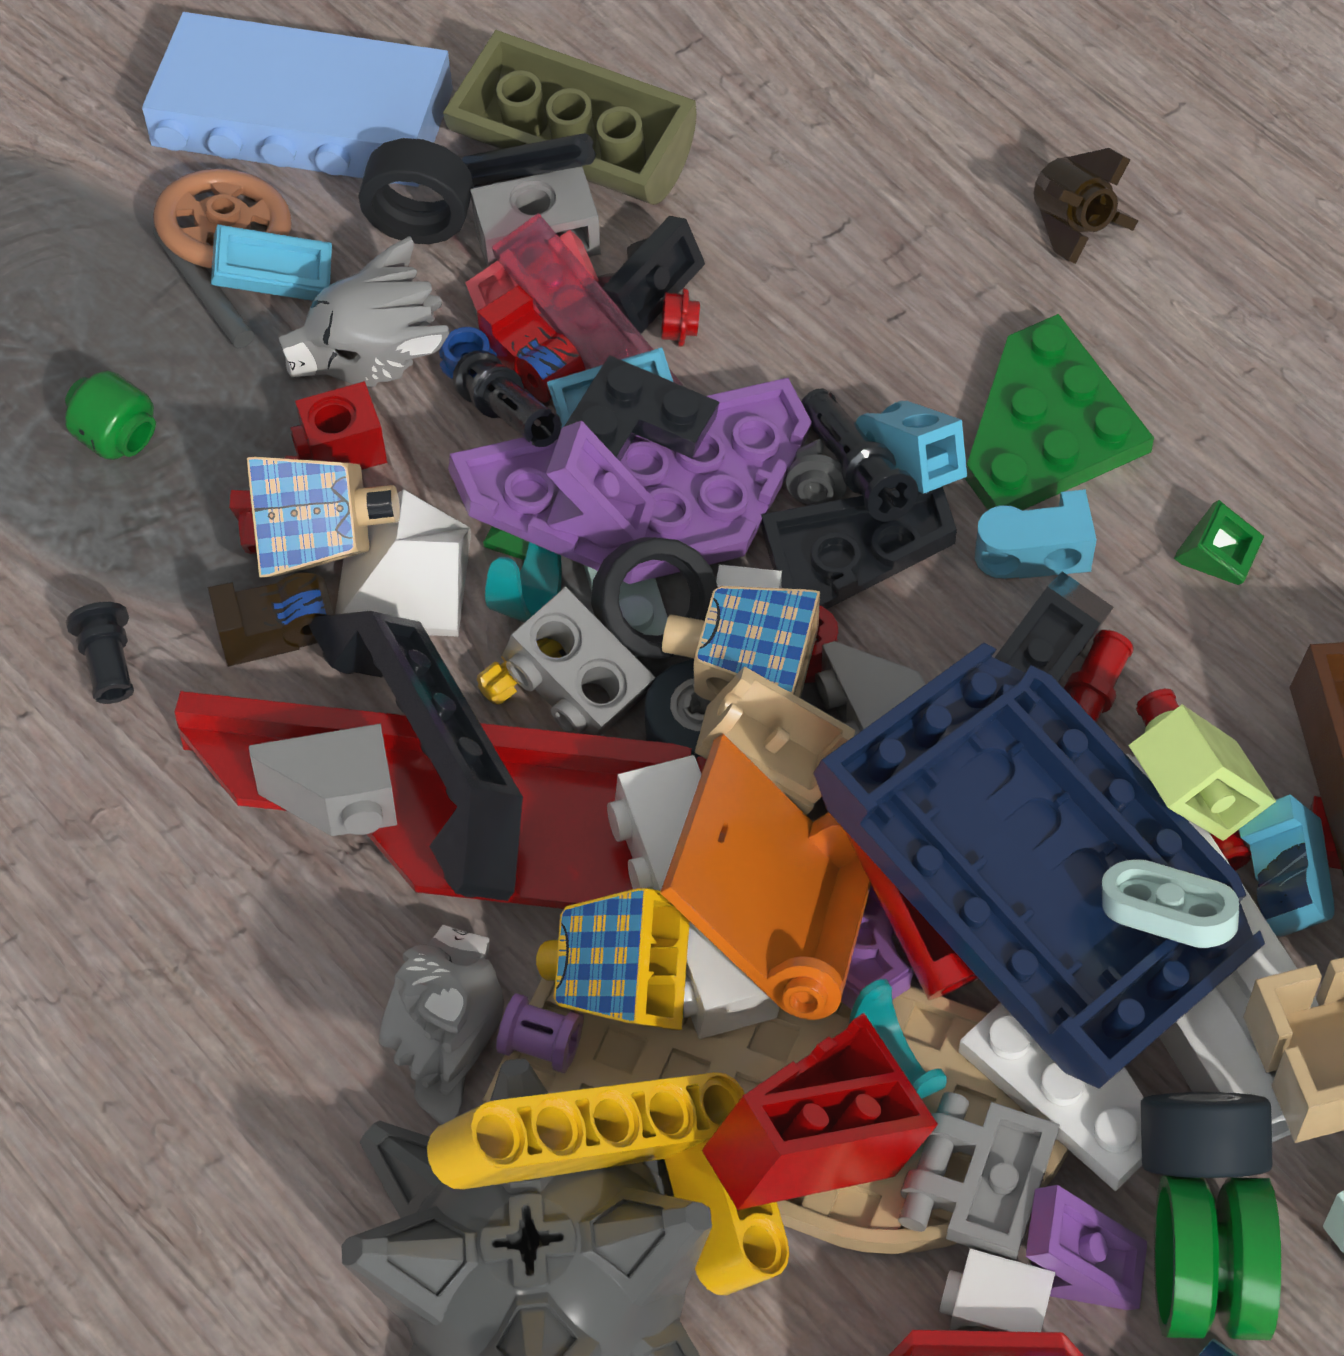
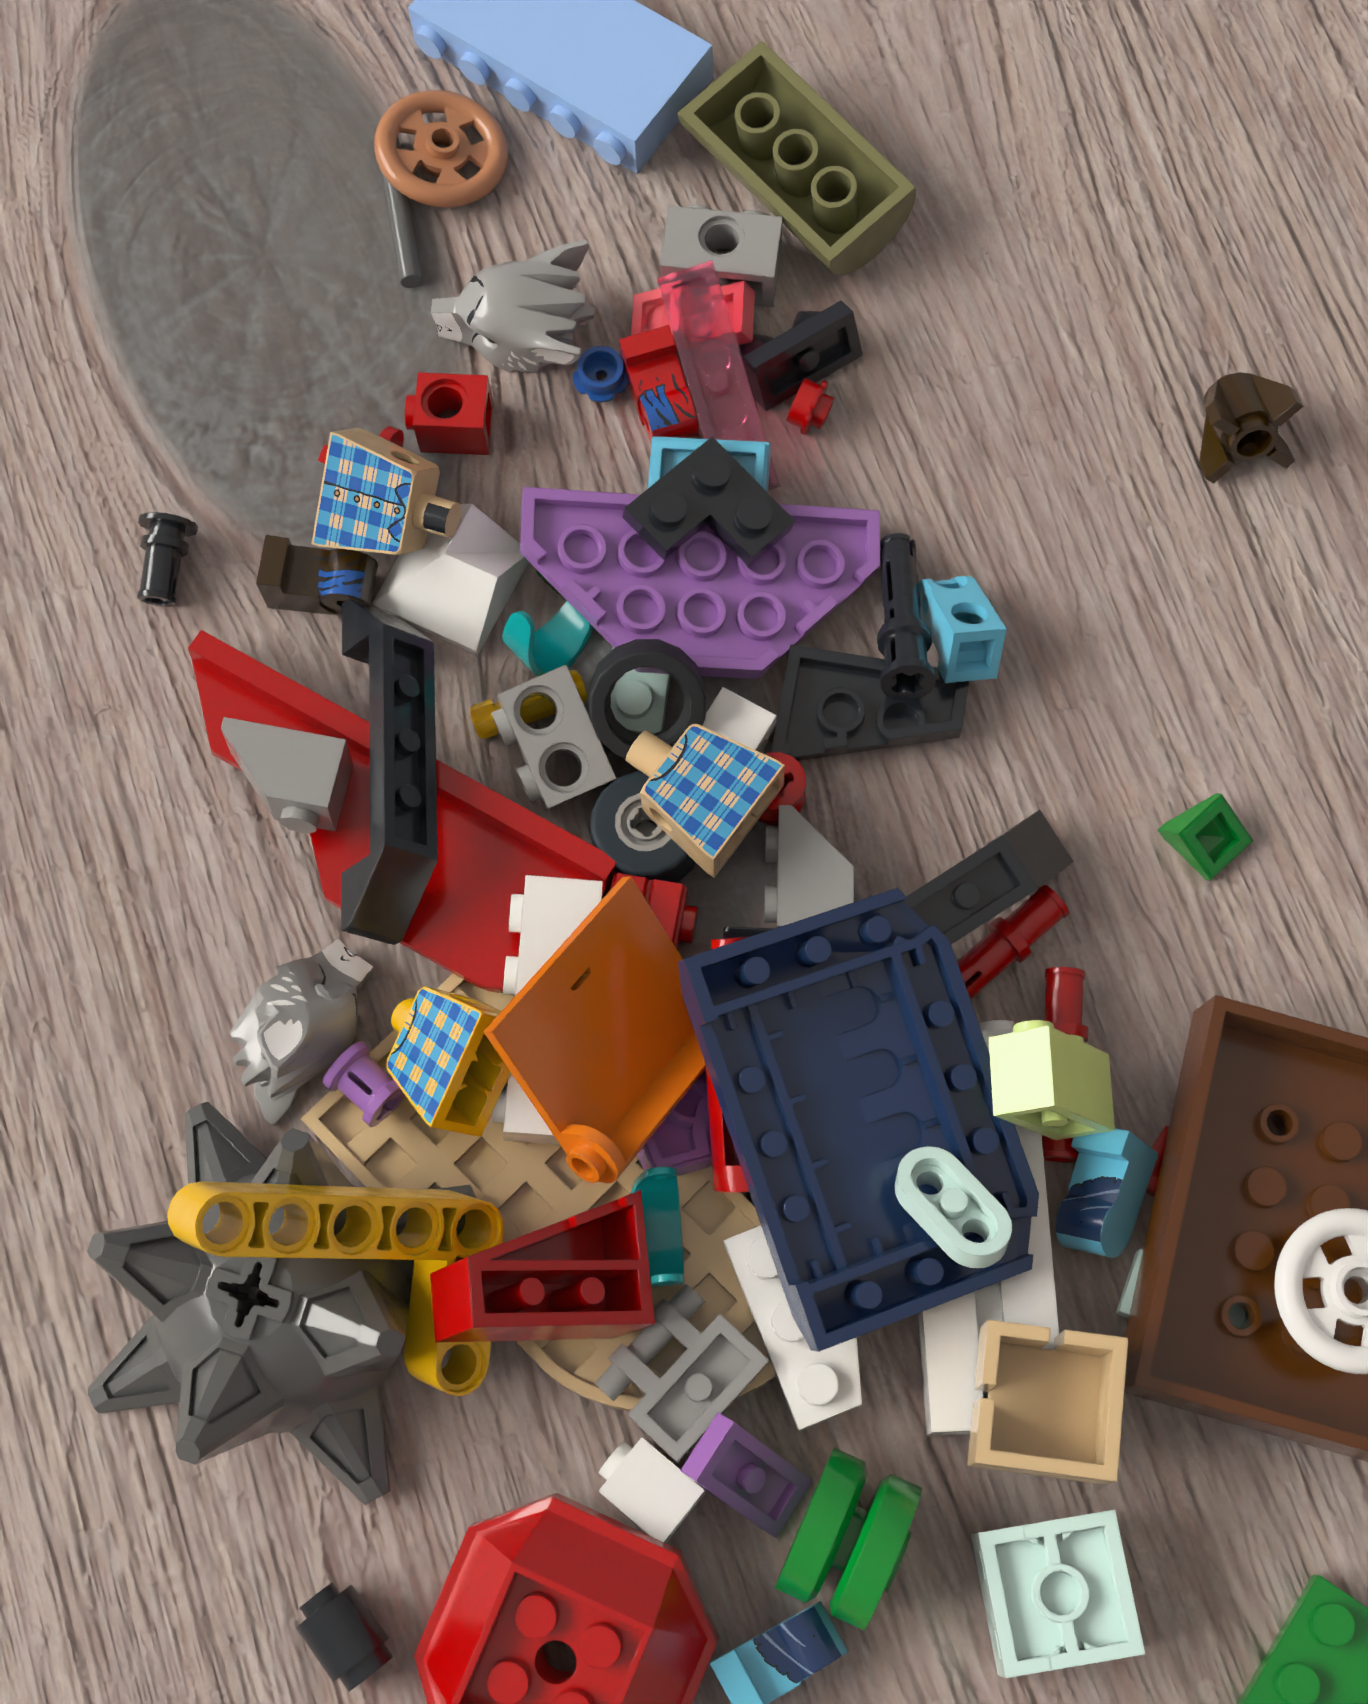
camera: 25 degrees right, 15 degrees up
green head [65,370,156,460] -> none
medium azure tile [211,224,332,301] -> none
black tyre [358,138,473,245] -> none
black pin [453,350,562,447] -> none
black axle [462,133,596,186] -> none
medium lavender slope [546,421,656,547] -> none
tan hinge [695,666,855,815] -> none
dark grey plate [786,439,847,505] -> none
green plate [965,314,1154,511] -> none
medium azure leg [975,489,1097,579] -> none
black wheel [1141,1092,1273,1178] -> none

